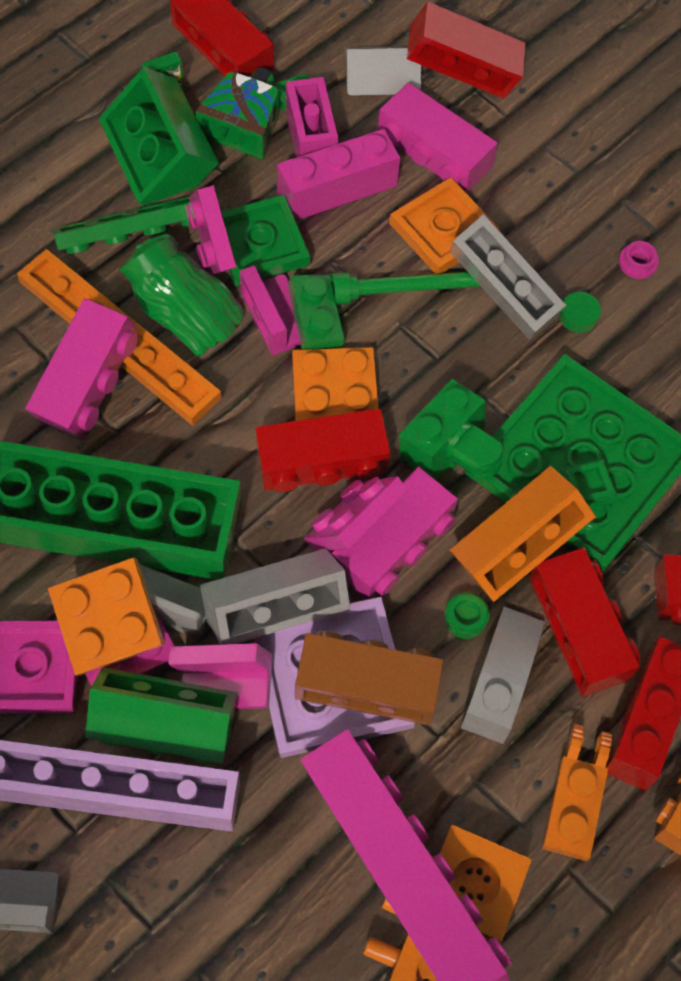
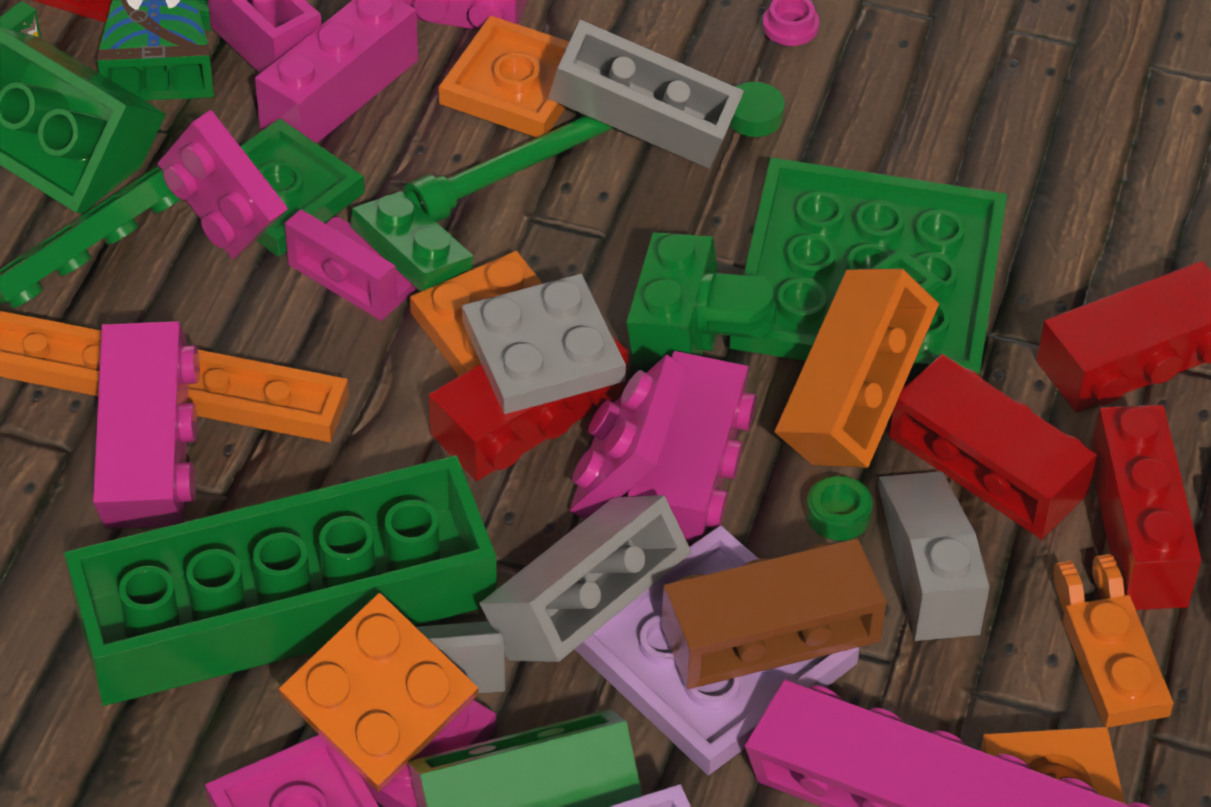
camera: 25 degrees left, 15 degrees down
green hair [118,234,245,357] -> none
dark pink panel [169,643,272,709] -> none
none -> light grey plate [462,273,626,414]

